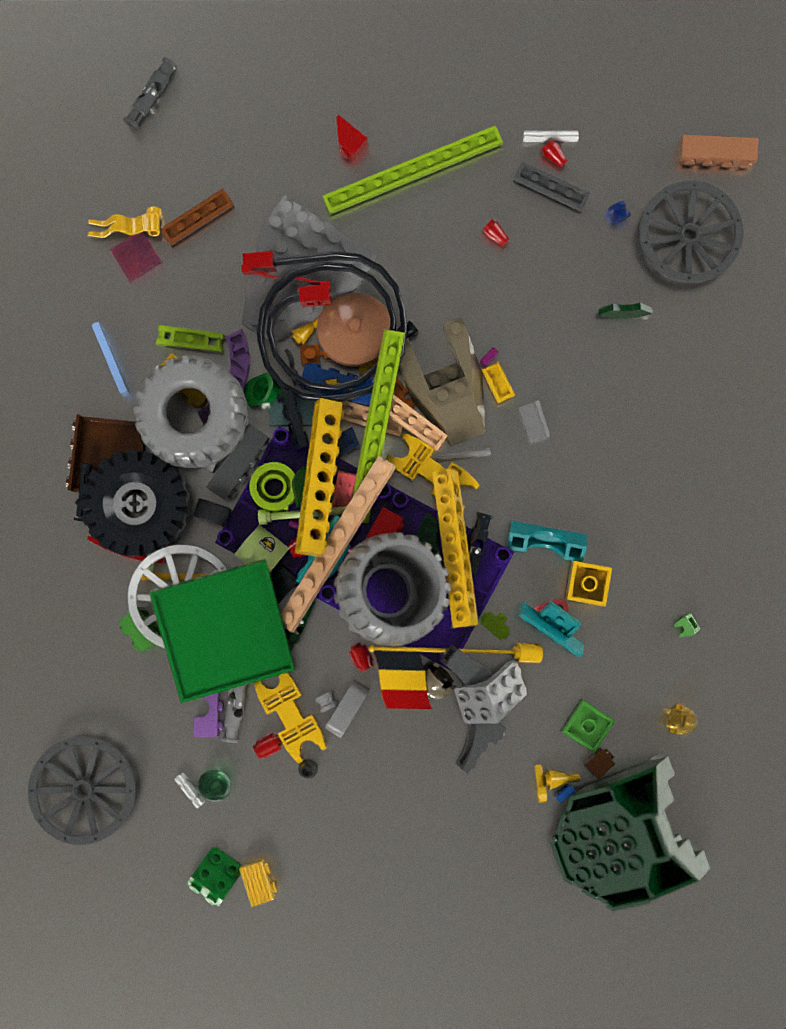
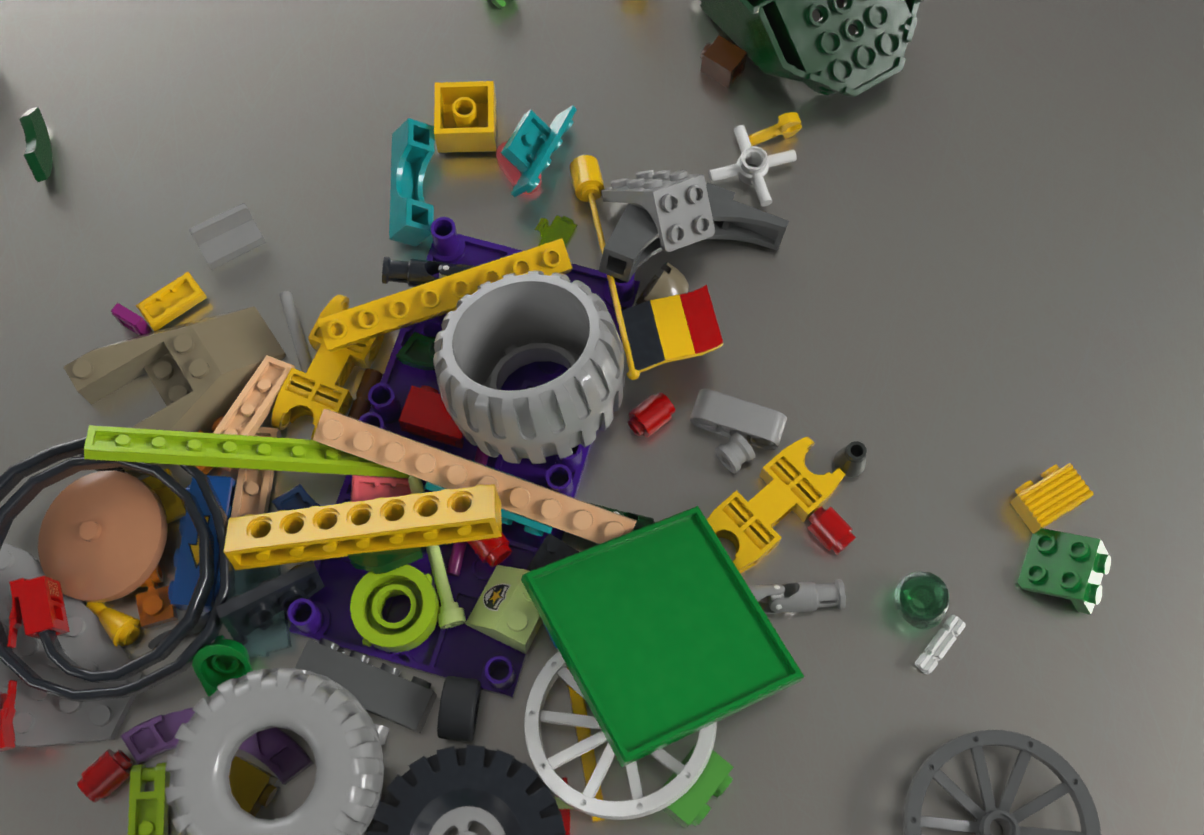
camera: 105 degrees left, 15 degrees down
medium lavender arch [194,692,223,737] -> none
yellow cone [543,770,580,790] -> none
blue tile [554,784,575,803] -> none
bright green plate [561,699,615,754] -> none
none -> red brick [77,749,133,803]
none -> reddish brown piece [348,368,383,420]
none -> white bar [709,125,797,207]

